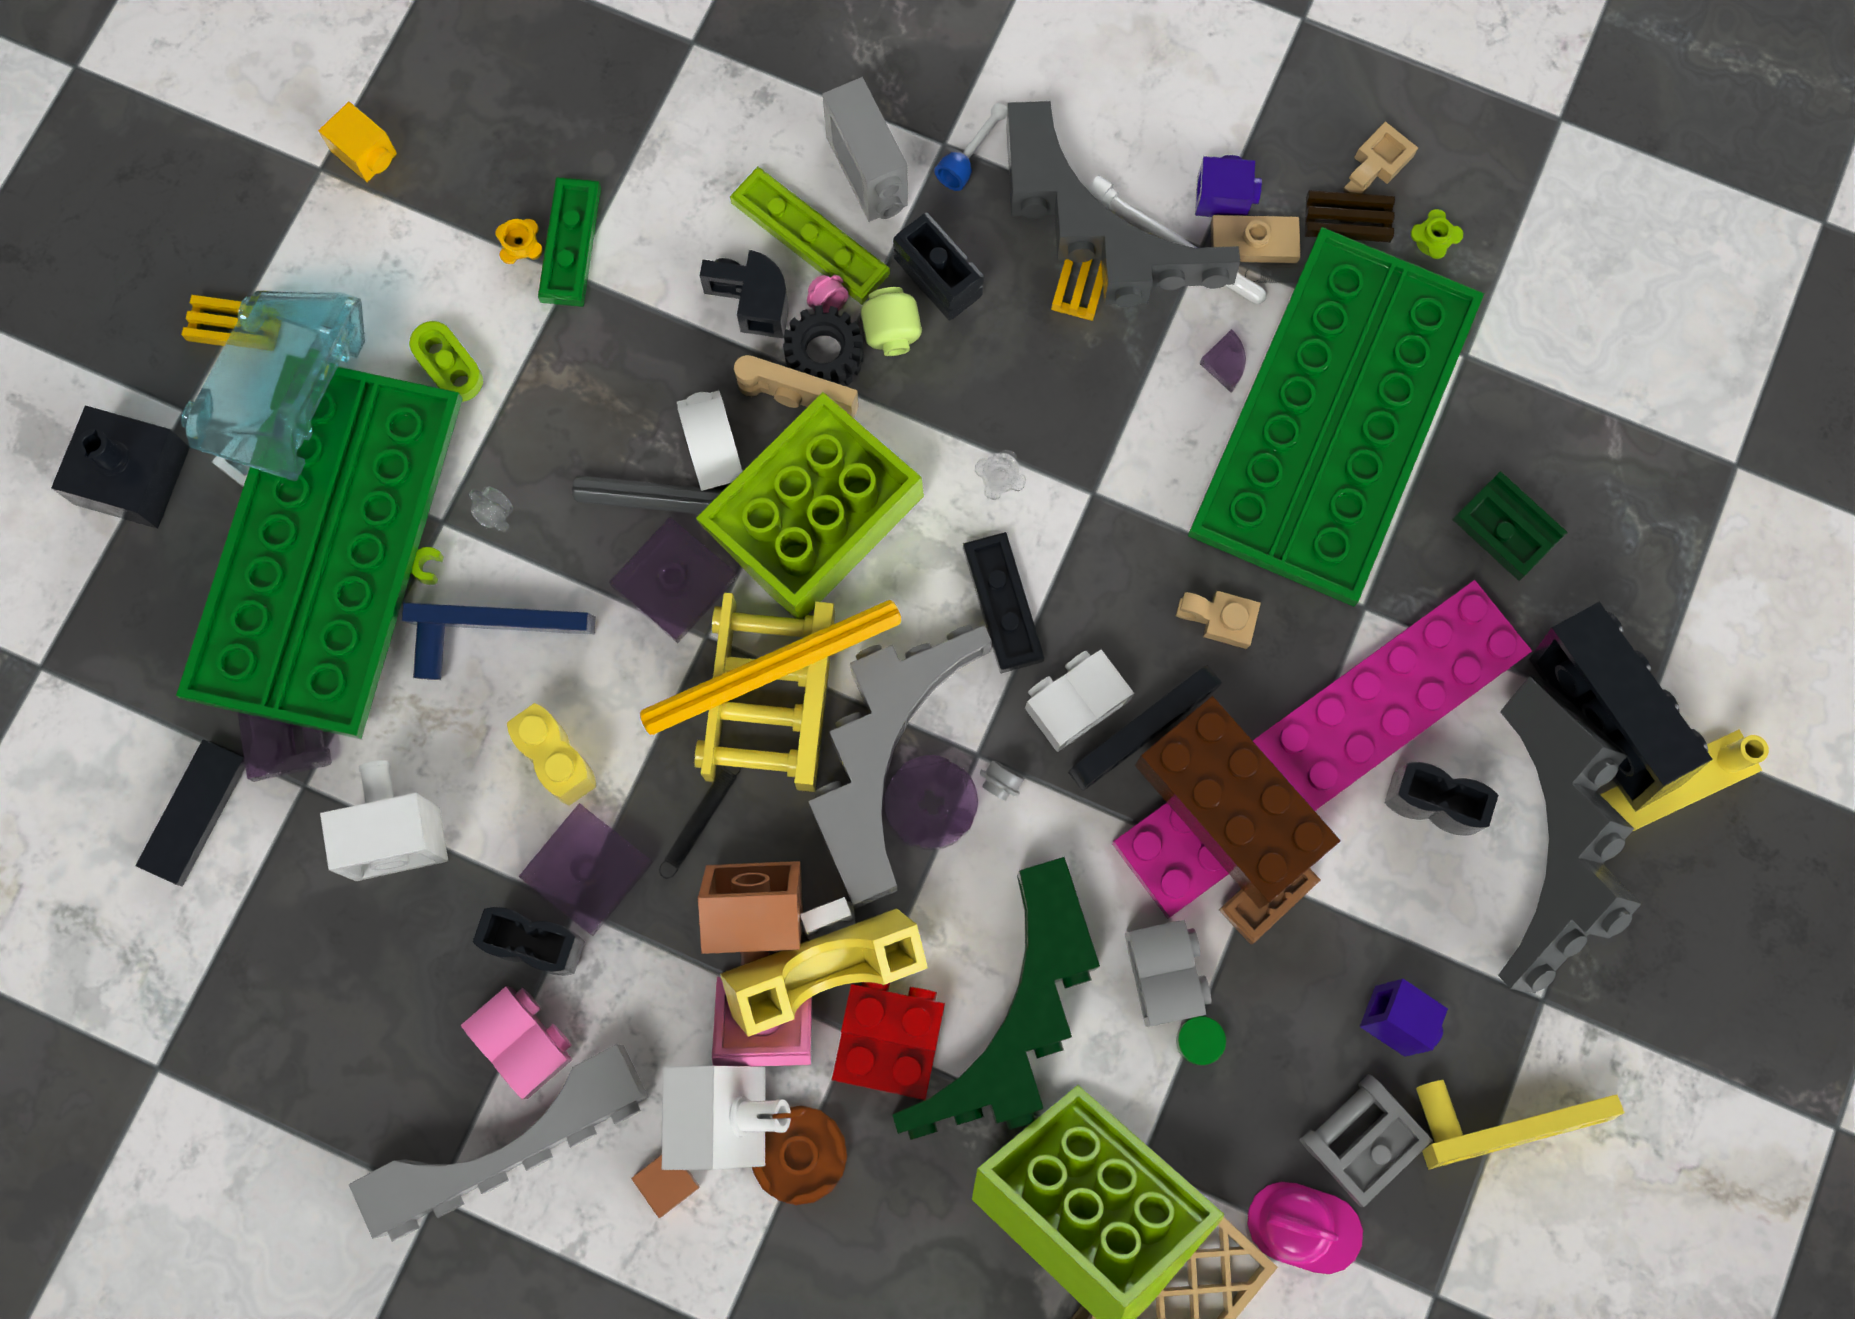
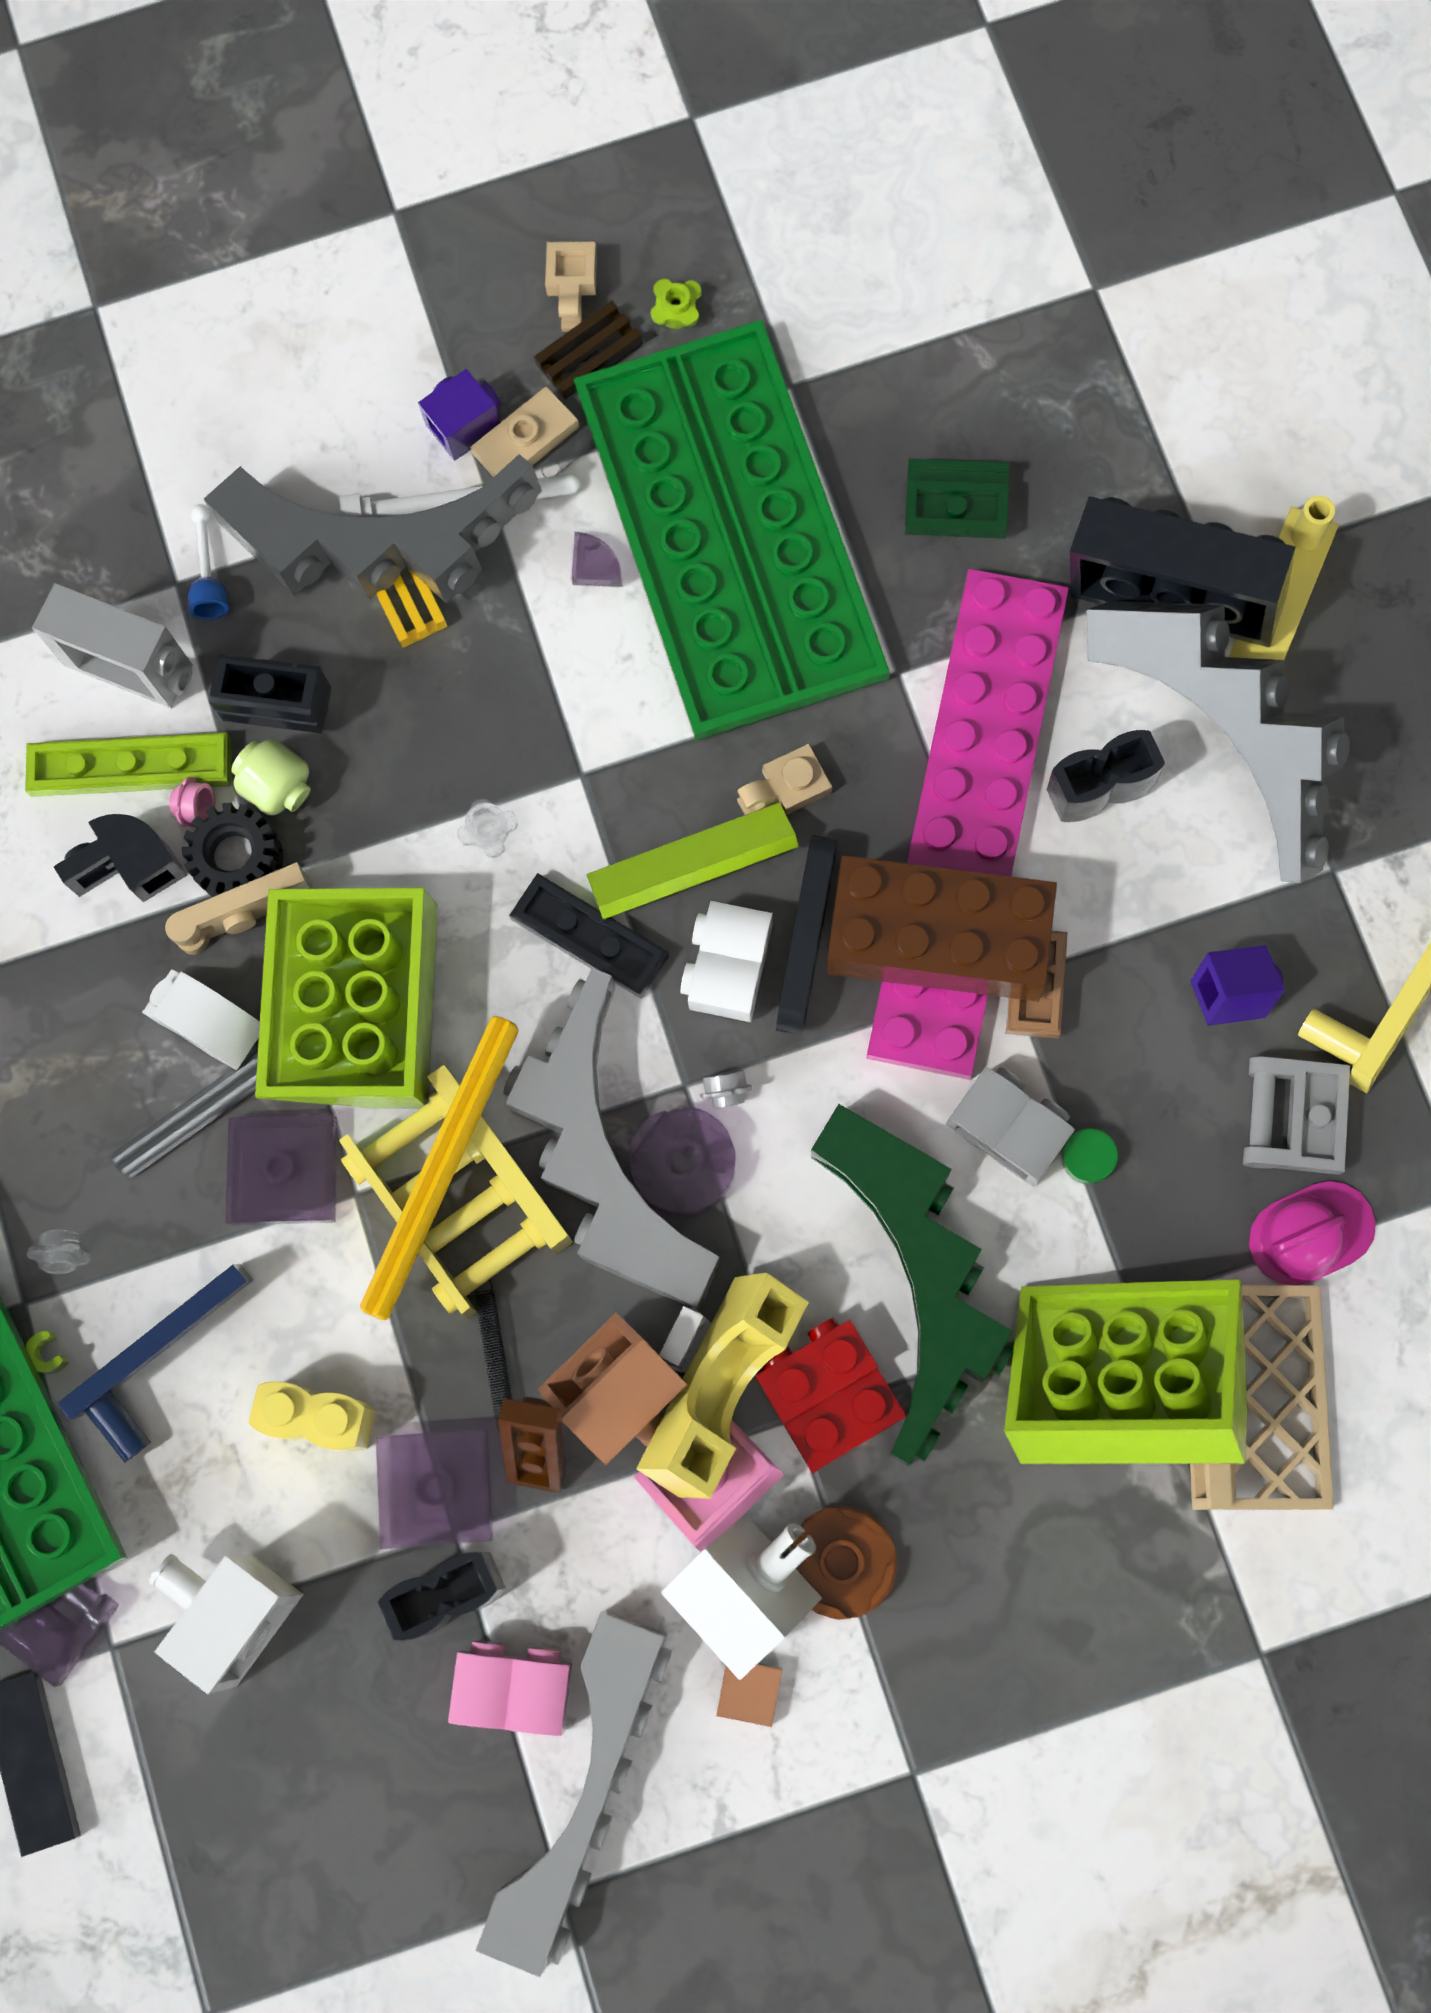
camera: 30 degrees left, 0 degrees up
none -> reddish brown plate [498,1397,566,1493]
none -> lime tile [586,802,799,919]

